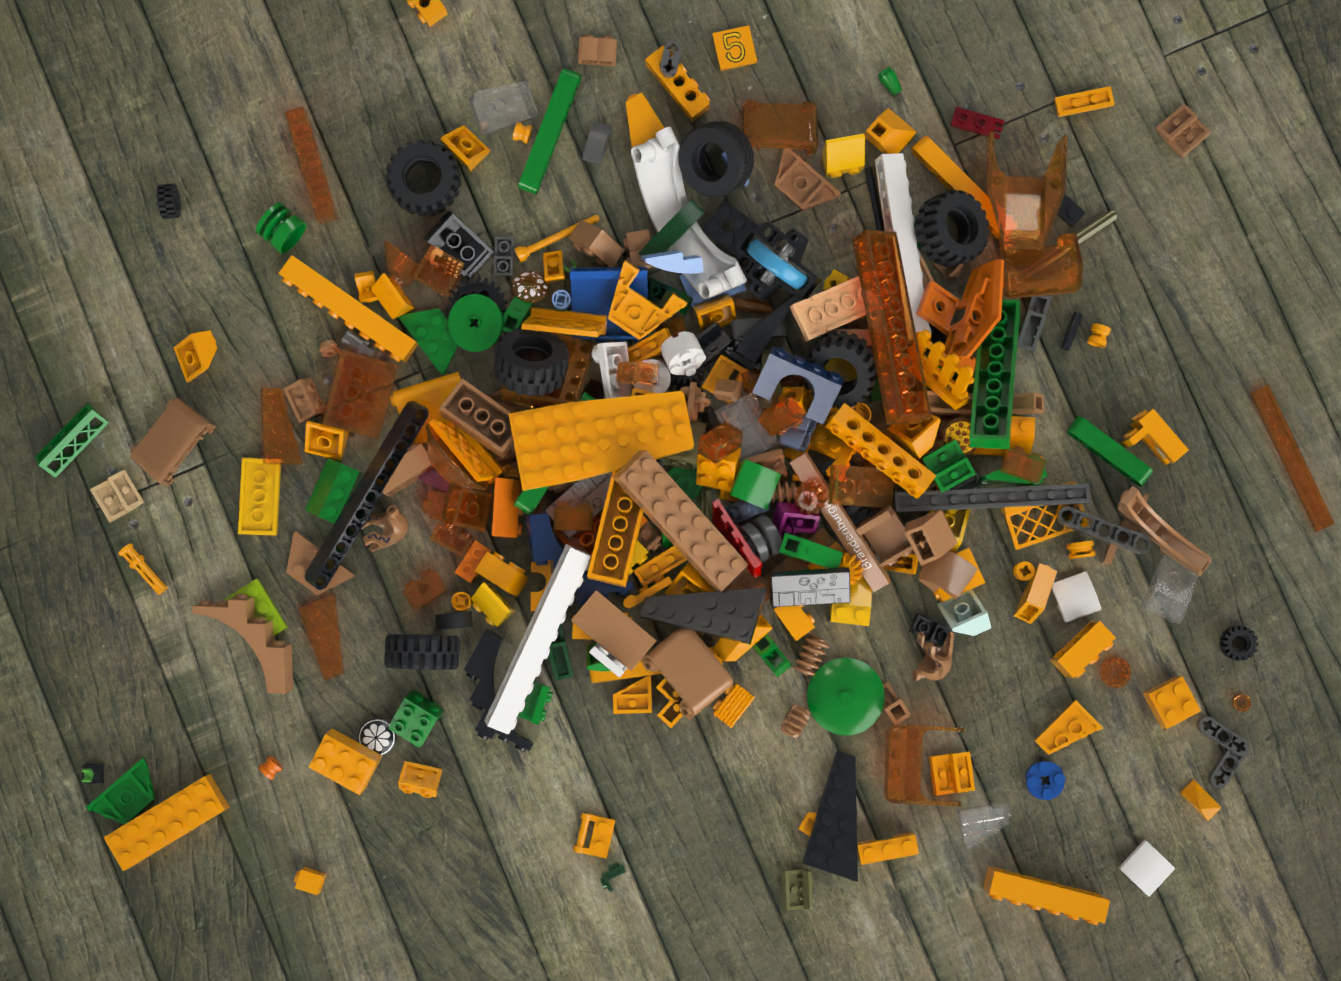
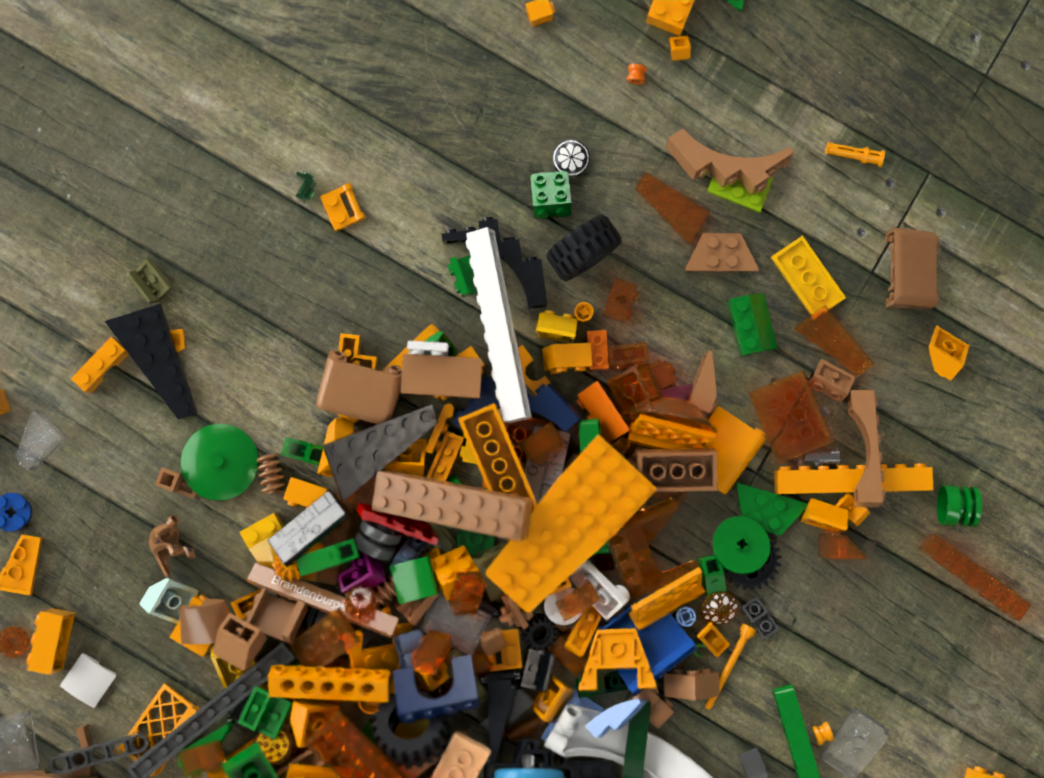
camera: 145 degrees right, 0 degrees up
green fence [34,402,109,478] -> none
tan slope [90,469,144,523] -> none
light orange slope [304,421,349,461] -> none
black beam [305,401,429,590] -> none
light orange brick [309,728,382,795] -> none
medium nougat plate [319,340,340,357] -> none
medium nougat piece [361,505,409,552] -> none
black tyre [386,139,461,217] -> none
light orange bracket [398,761,442,798] -> none
clear orange slope [412,244,464,297] -> none
black slope [423,210,494,280] -> none
black tyre [435,611,473,630] -> none
light orange slope [440,125,491,172] -> none
black tyre [493,328,569,396] -> none
dark green slope [549,623,574,681] -> none
light orange wing [613,675,652,714] -> none
medium nougat bracket [637,522,663,551] -> none
white brick [661,332,706,376] -> none
light orange brick [712,683,755,728] -> none
medium nougat gear [780,704,810,738] -> none
clear orange windscreen [884,724,965,807] -> none
black slope [909,614,954,646] -> none
light orange slope [929,751,975,796] -> none
light orange wheel [1013,561,1035,581] -> none
light orange slope [1014,563,1057,624] -> none
light orange wheel [1066,540,1096,559] -> none
none -> light orange slope [670,36,691,61]
none -> medium nougat arch [847,390,885,507]

